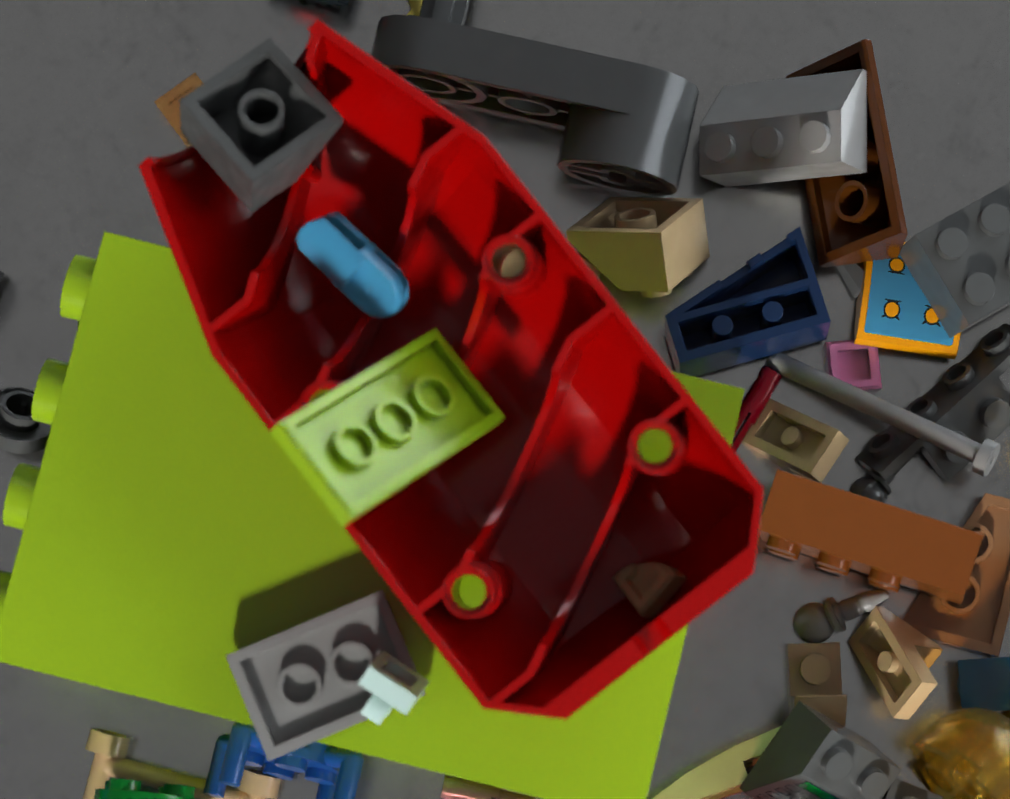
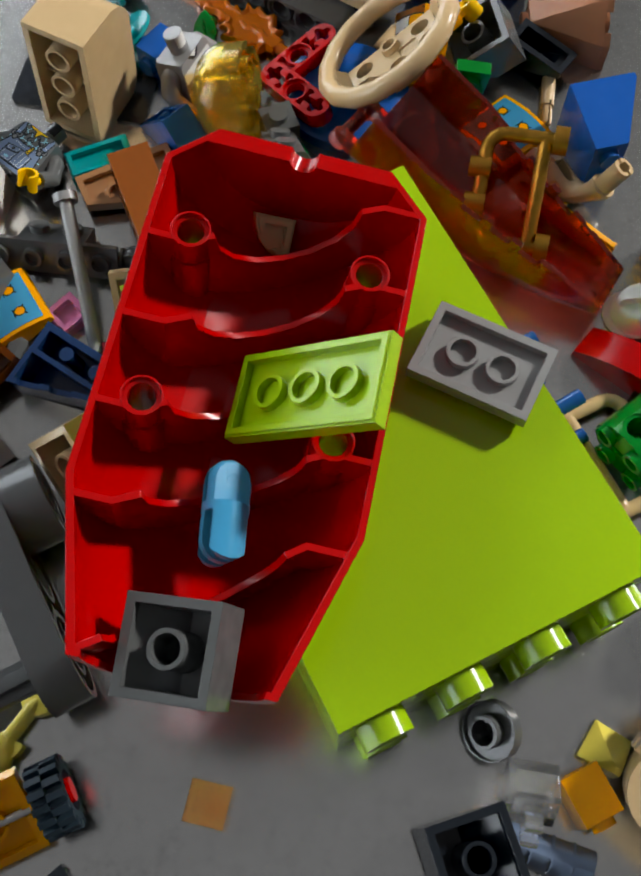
camera: 130 degrees left, 15 degrees down
light aqua tile [358,650,430,726] -> none

